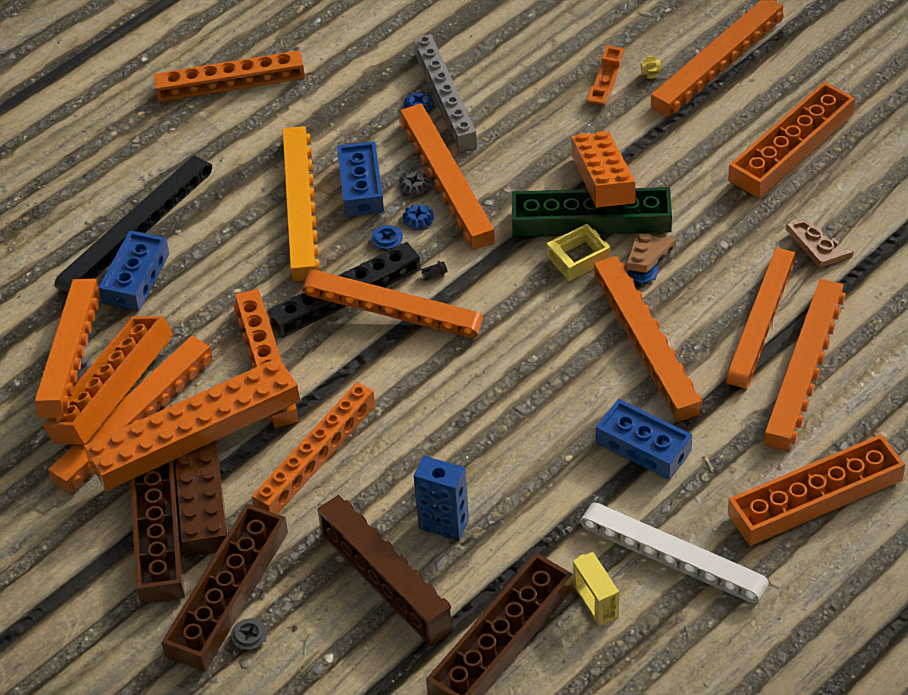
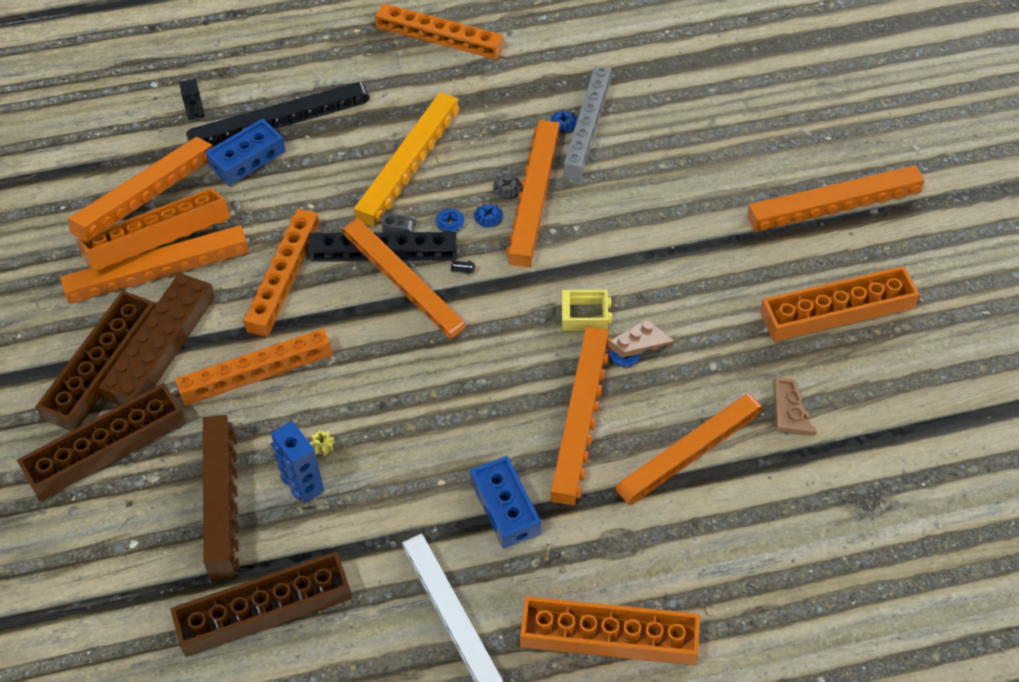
camera: 30 degrees right, 5 degrees up
orange brick [84,357,300,491] -> none
dark grey gear [231,618,268,652] -> none
blue brick [337,141,384,217] -> none
dark green brick [512,187,672,236] -> none
orange brick [571,131,635,207] -> none
light yellow window [573,552,619,626] -> none
orange slope [586,45,624,106] -> none
light yellow gear [641,56,661,79] -> none
orange brick [764,279,846,452] -> none
none -> black brick [179,79,205,120]
none -> dark grey piece [381,213,417,233]

